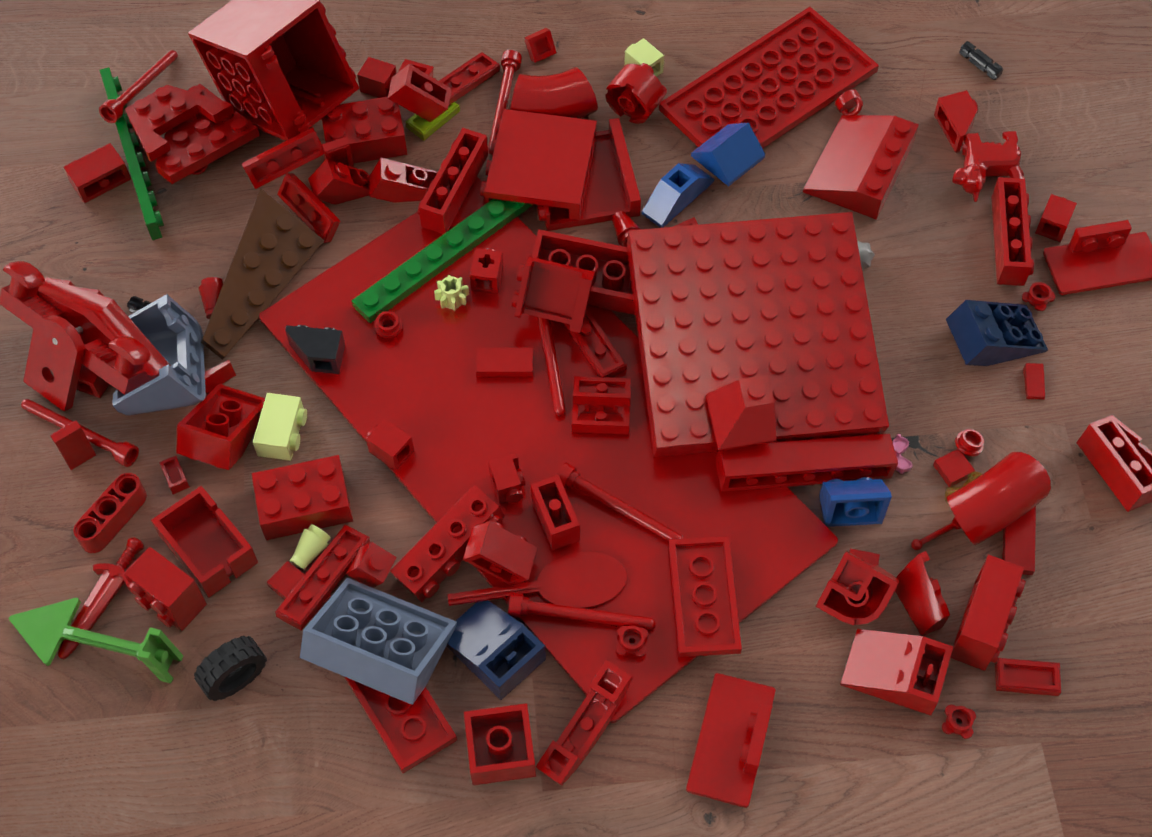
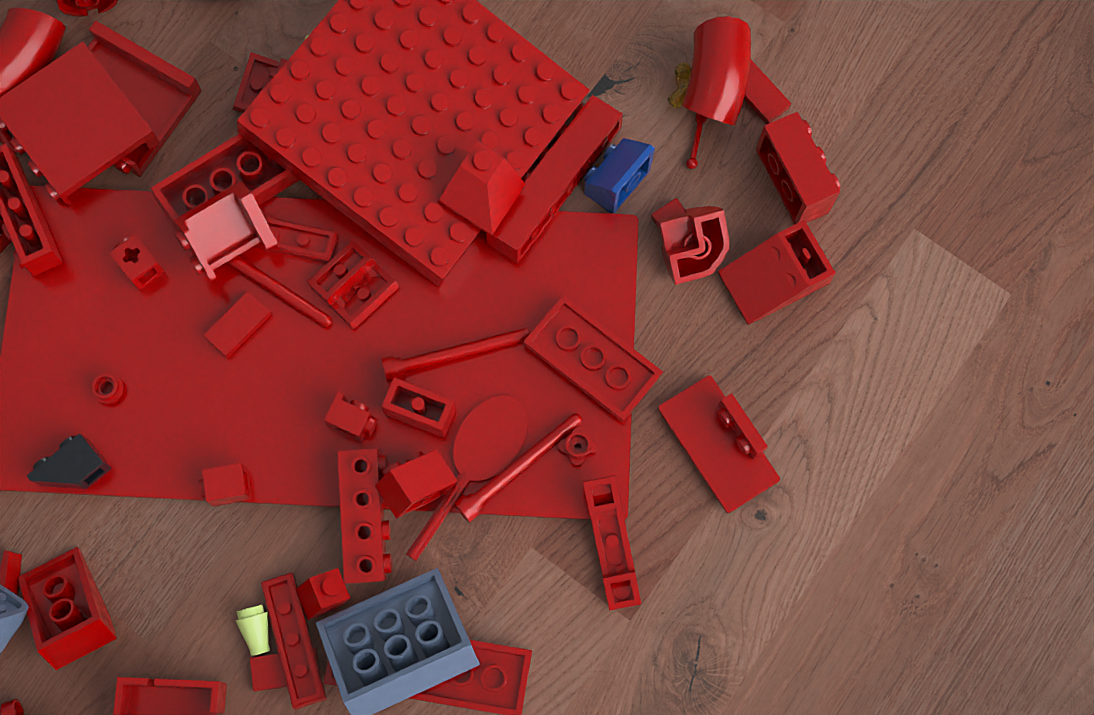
camera: 50 degrees left, 15 degrees up
red piece [159,456,190,494] -> none
red brick [251,455,353,540] -> none
yellowish green brick [253,393,307,461] -> none
green plate [351,199,534,323] -> none
yellowish green gear [434,275,469,311] -> none
dark blue slope [447,600,546,700] -> none
red brick [464,703,536,785] -> none
red cone [612,211,640,247] -> none
blue slope [642,163,714,228] -> none
bright pink piece [893,434,912,474] -> none
red slope [895,551,950,636] -> none
red tile [933,449,975,487] -> none
red plate [942,704,976,739] -> none
red plate [955,429,984,456] -> none
red tile [995,658,1061,696] -> none

